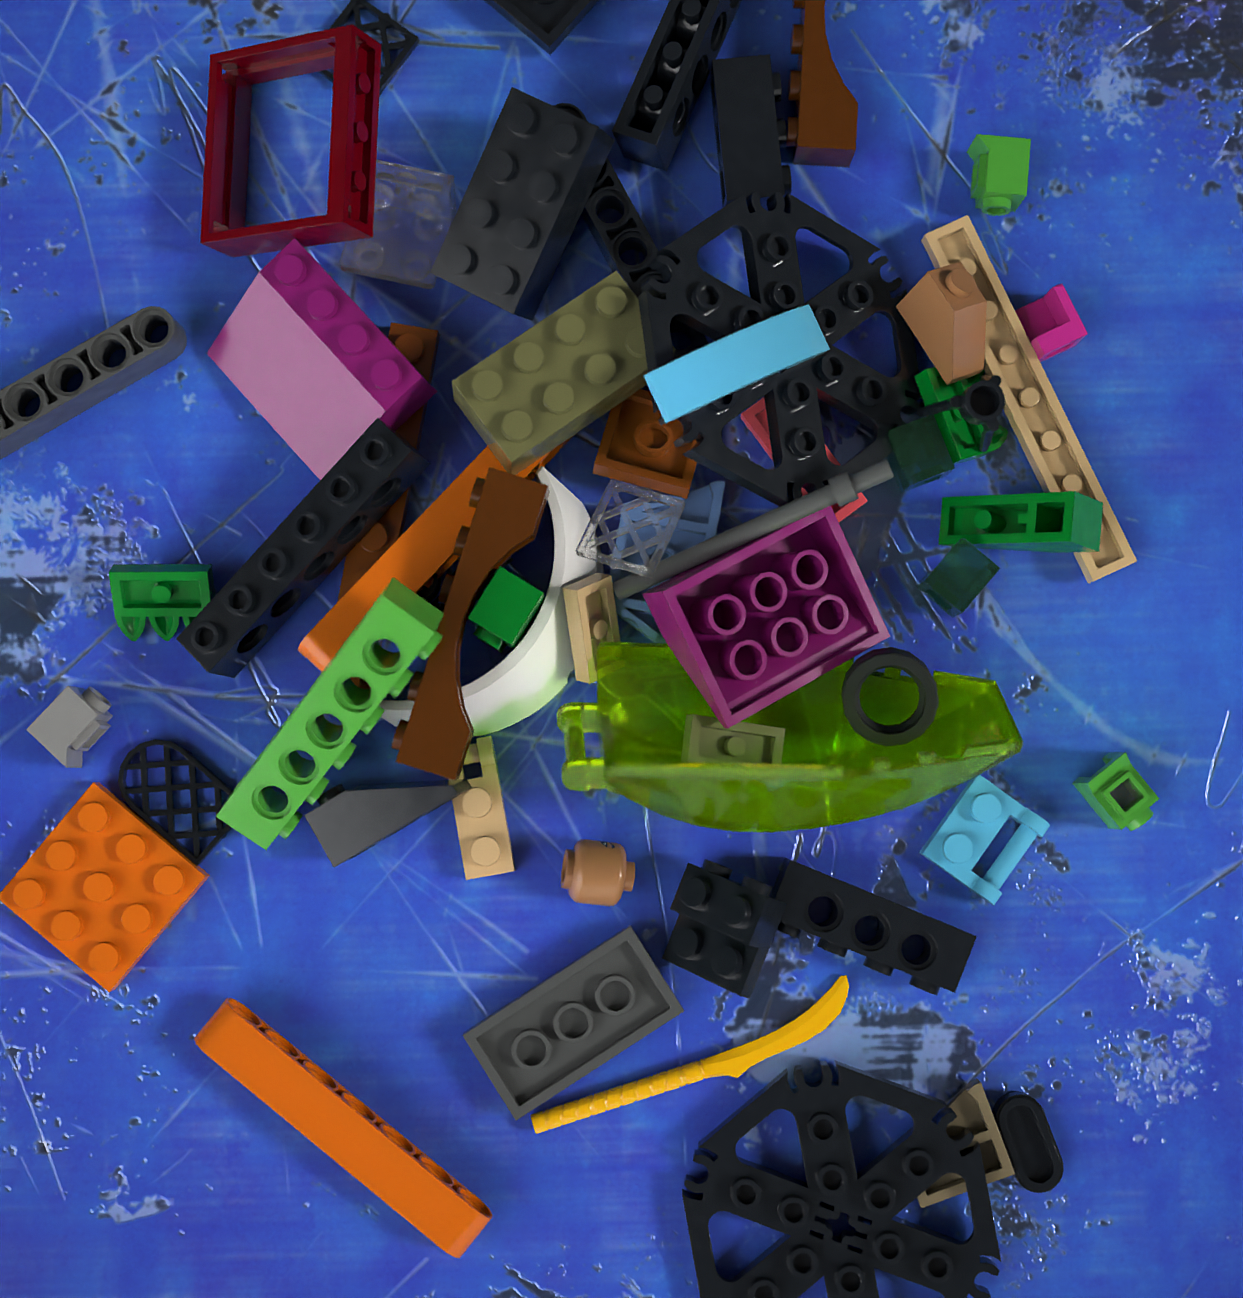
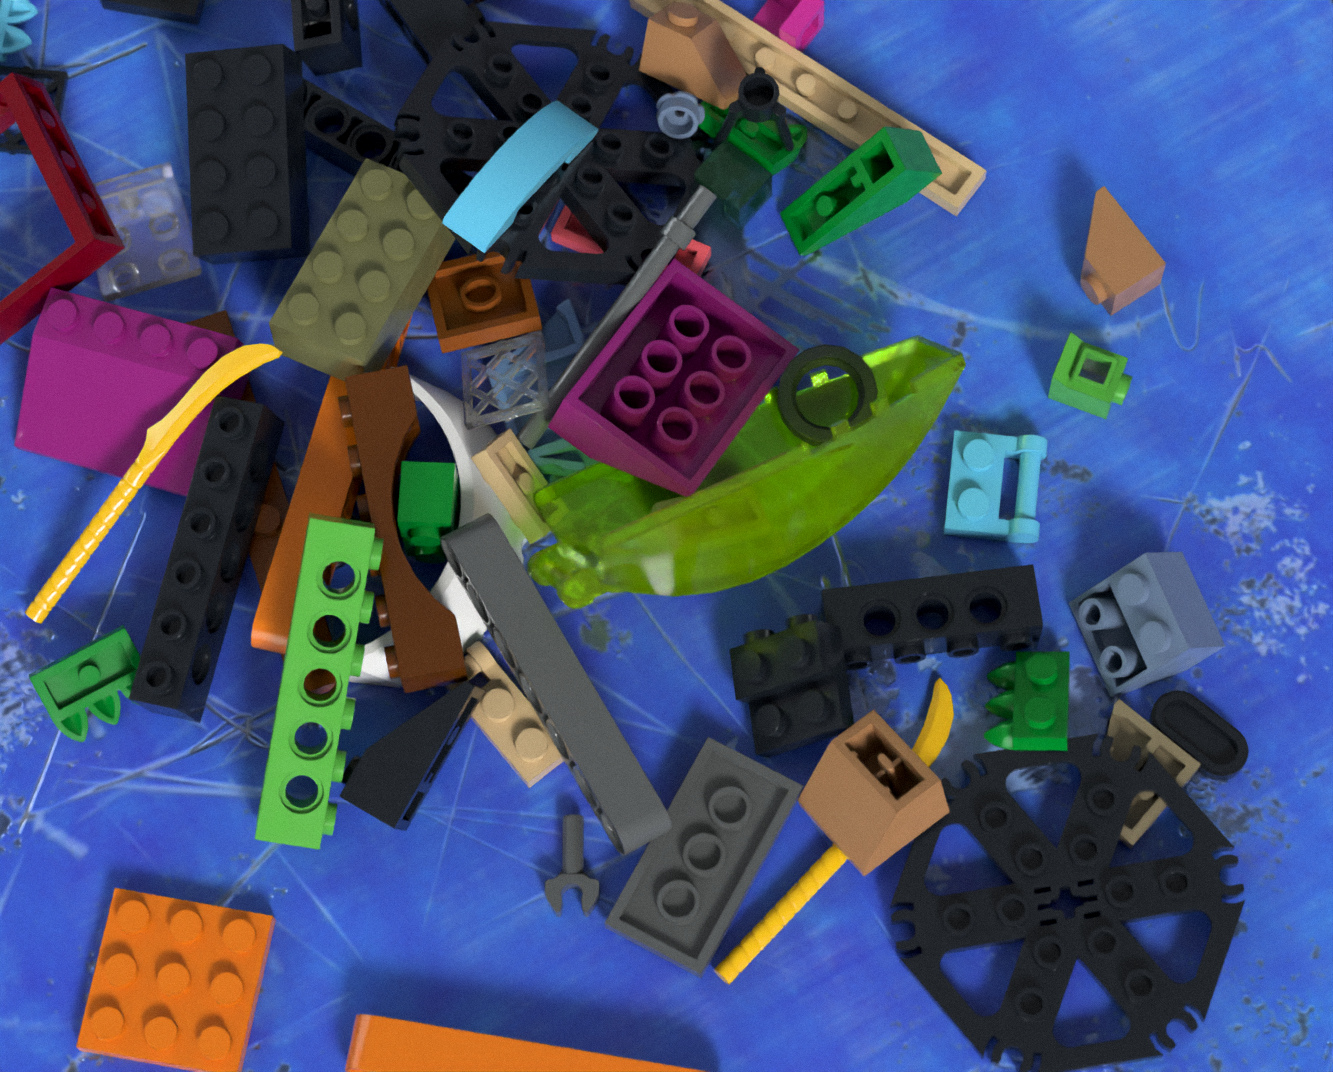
camera: 20 degrees left, 15 degrees down
light grey window [26,686,113,768] -> none
black window [118,740,233,866] -> none
medium nougat head [561,839,635,907] -> none
clear green panel [916,538,1000,618] -> none
none -> yellow piece [25,343,283,624]
none -> dark grey beam [440,513,672,856]
none -> dark grey bar [545,815,600,917]
none -> sand blue plate [655,91,705,139]
none -> medium nougat slope [797,709,950,876]
none -> green plate [984,651,1070,751]
none -> sand blue slope [1069,552,1225,697]
none -> medium nougat slope [1080,186,1166,316]

